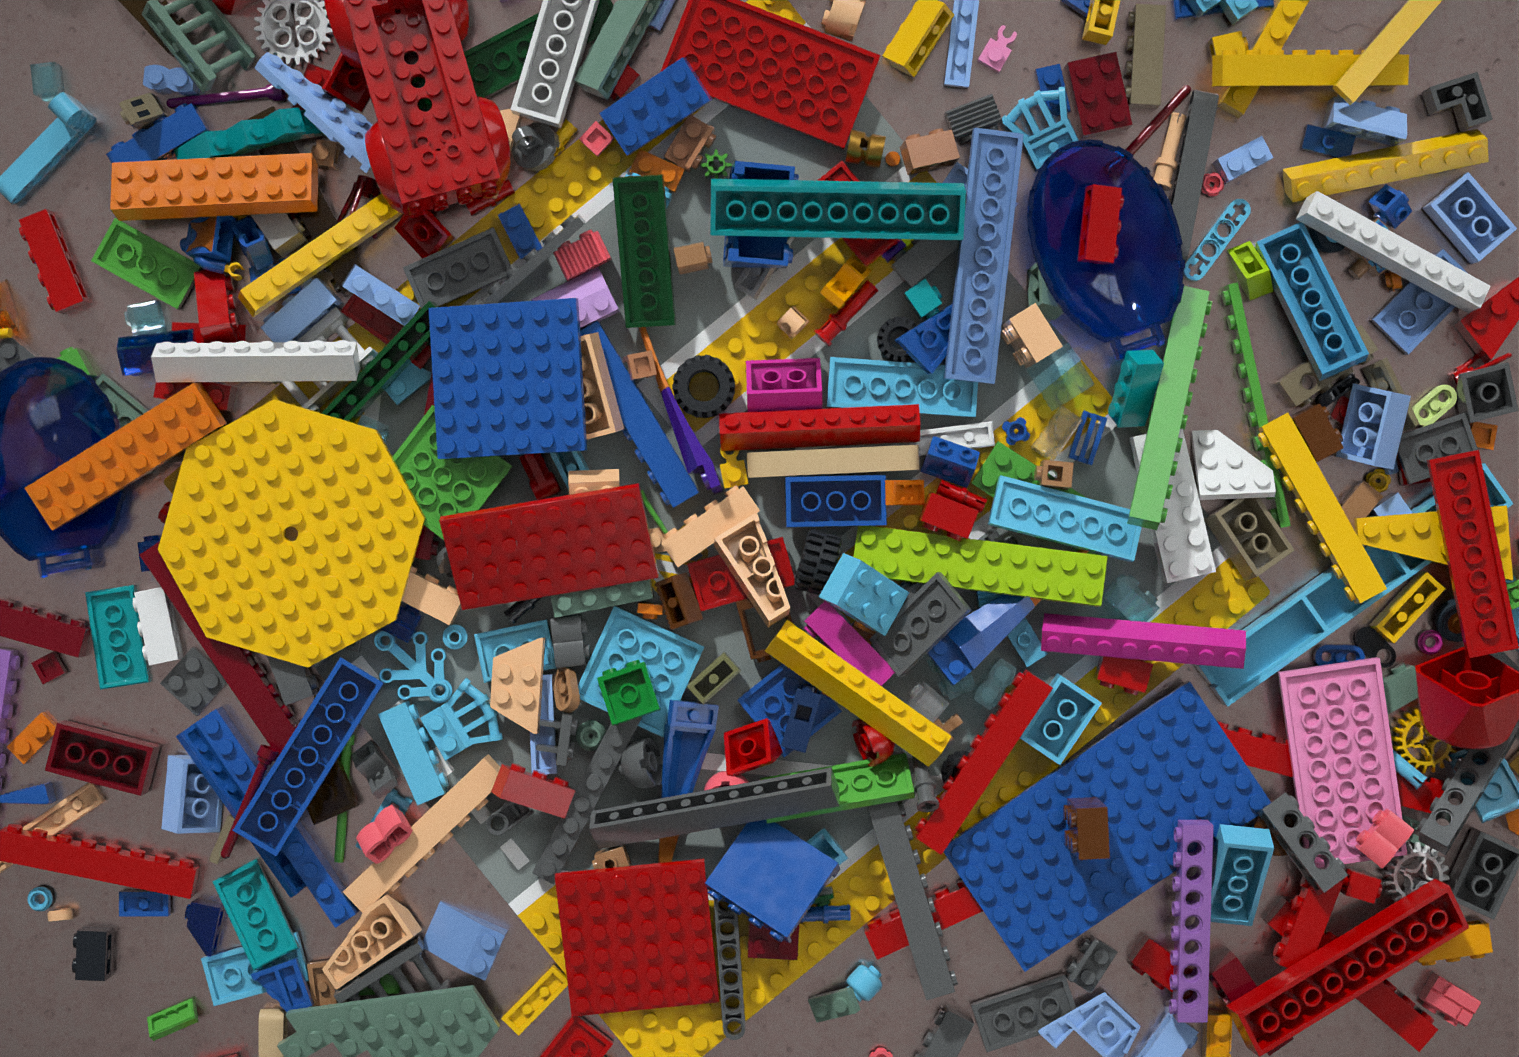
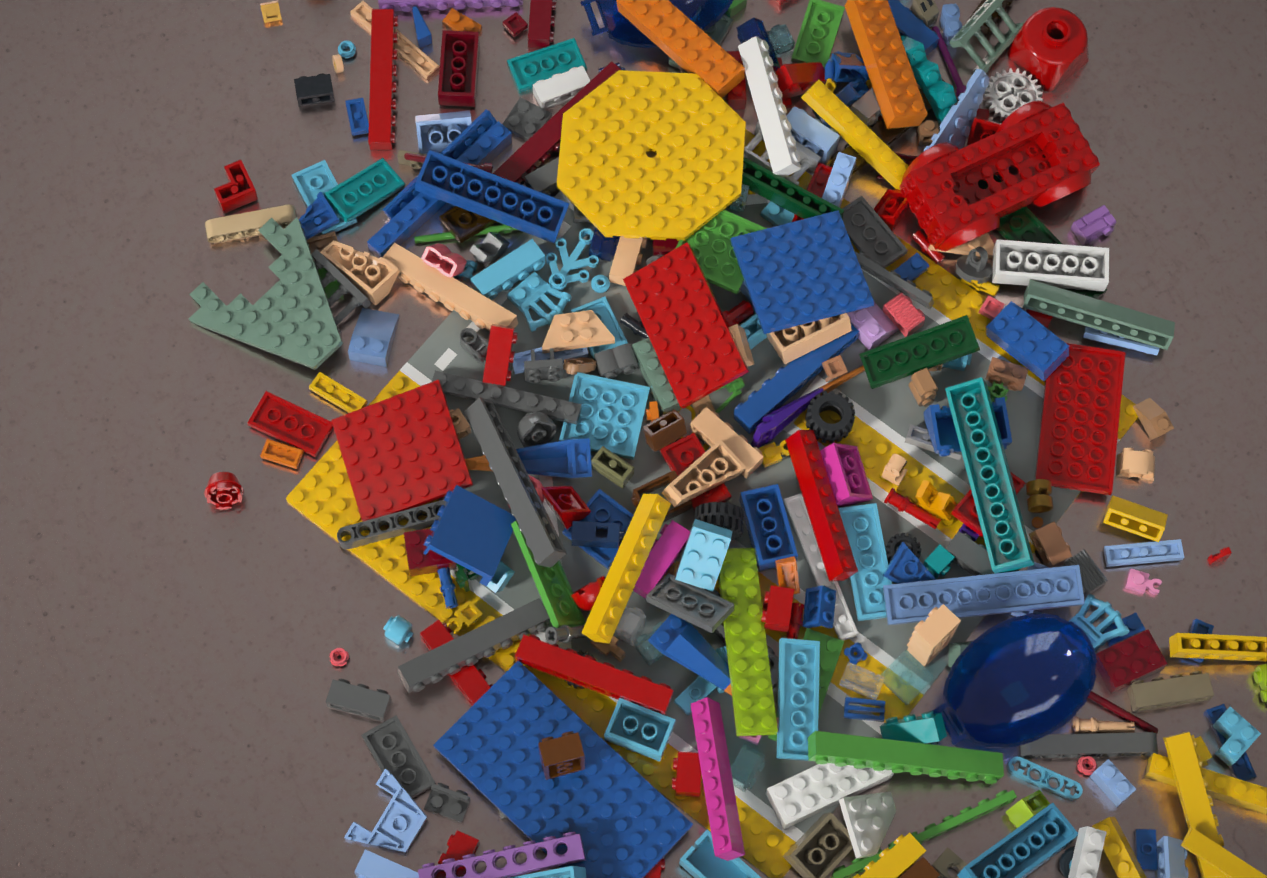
camera: 75 degrees right, 20 degrees down
bright green plate [147,998,199,1041] -> none
clear blue slope [185,898,225,957] -> none
sand green plate [576,720,606,751] -> none
green plate [597,660,661,726] -> none
orange plate [629,149,685,193] -> none
tan beam [747,445,920,478] -> none
sand green plate [808,987,861,1023] -> none
clear light blue brick [972,657,1017,710] -> none
medium nougat brick [1034,460,1074,490] -> none
red brick [1078,184,1124,265] -> none
none -> yellow plate [447,600,483,634]

